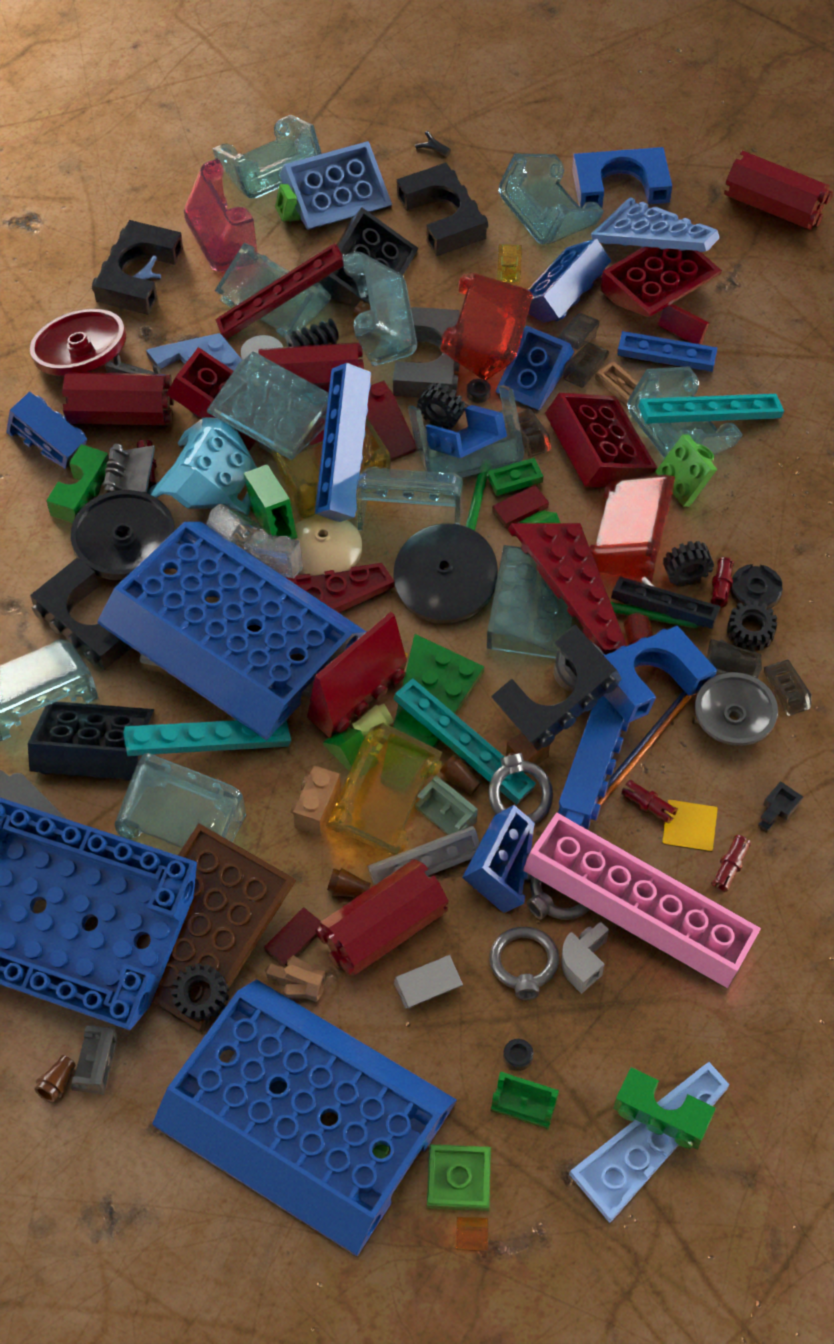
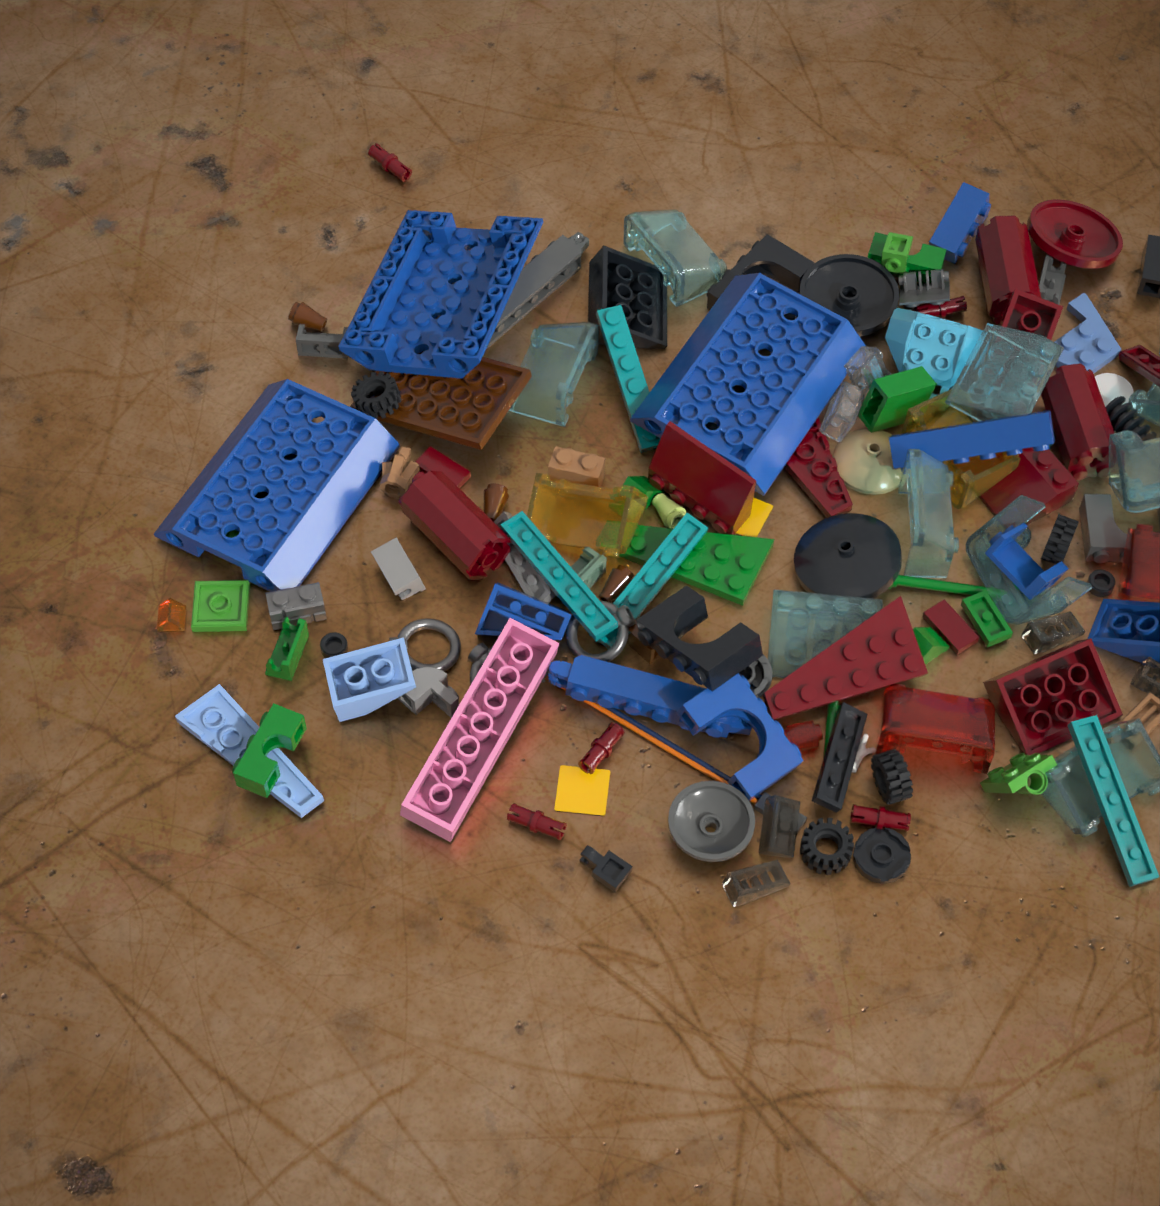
camera: 85 degrees right, 0 degrees up
none -> flat silver brick [265,582,327,630]
none -> light blue slope [323,638,416,722]
none -> teal plate [500,511,618,641]
none -> bright green bracket [881,232,913,274]

